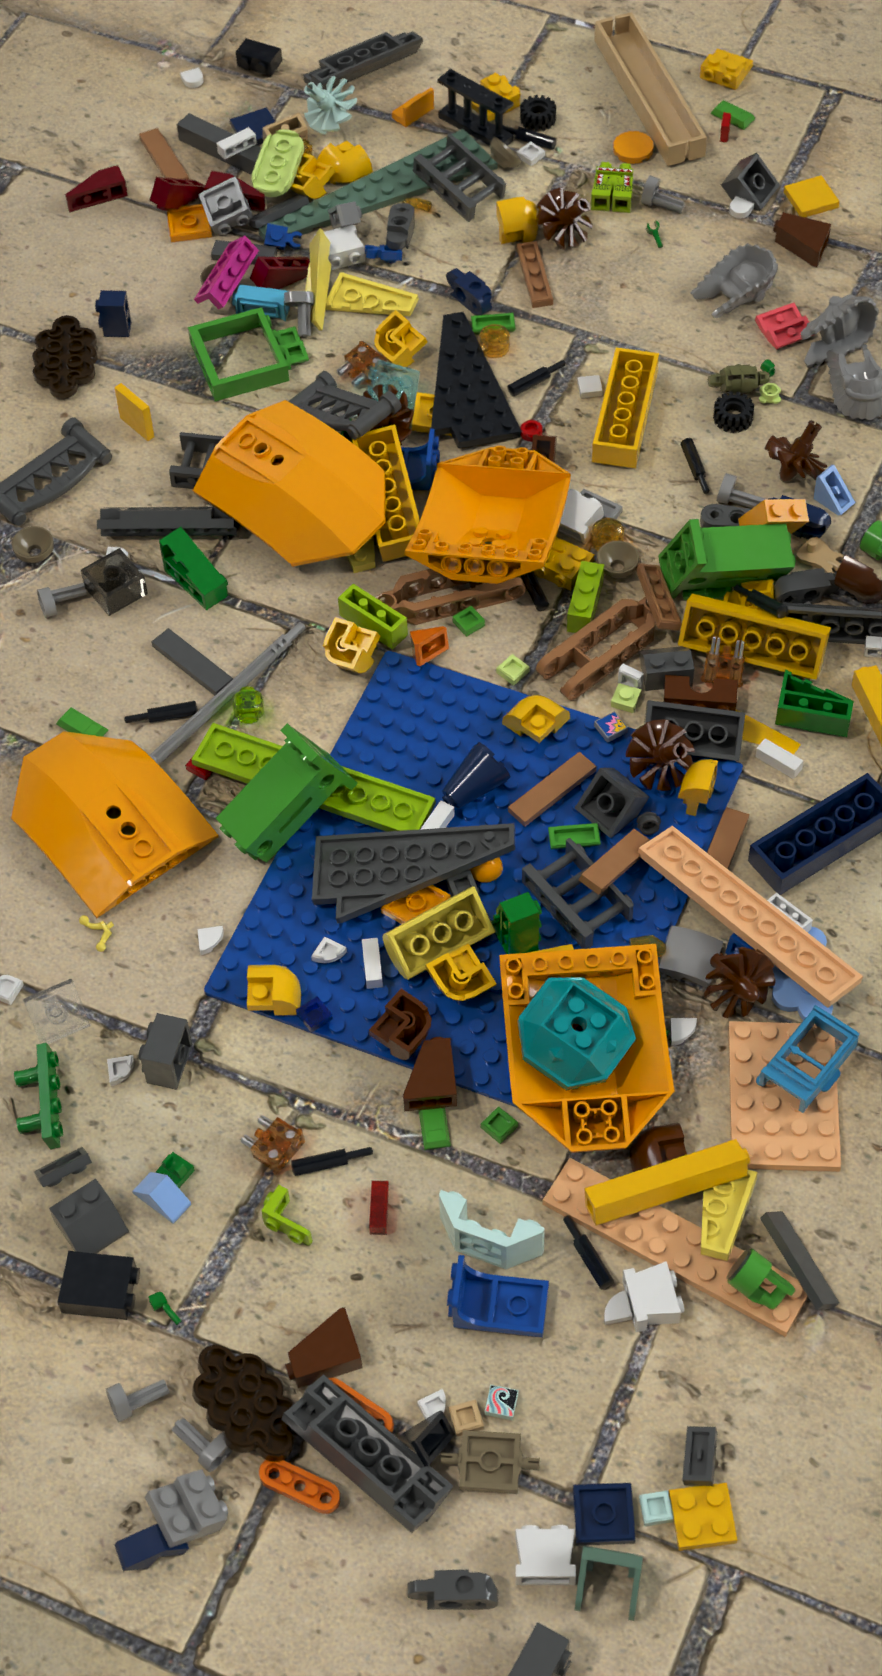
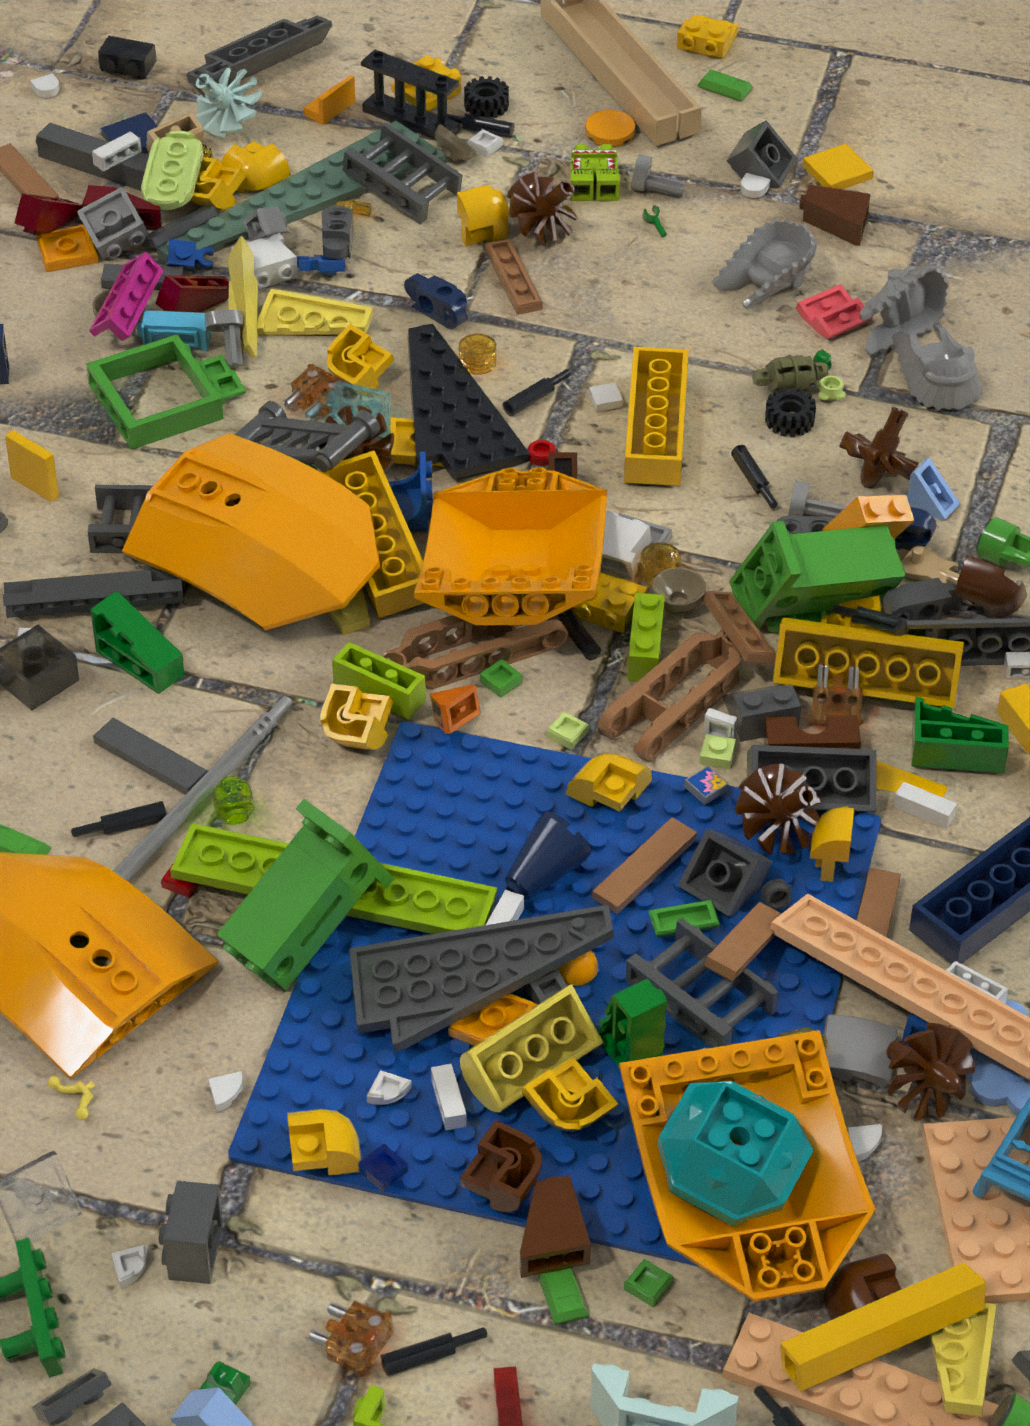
camera: 10 degrees left, 10 degrees down
bright green tile [471,313,516,335] -> none
red tile [720,112,731,143] -> none

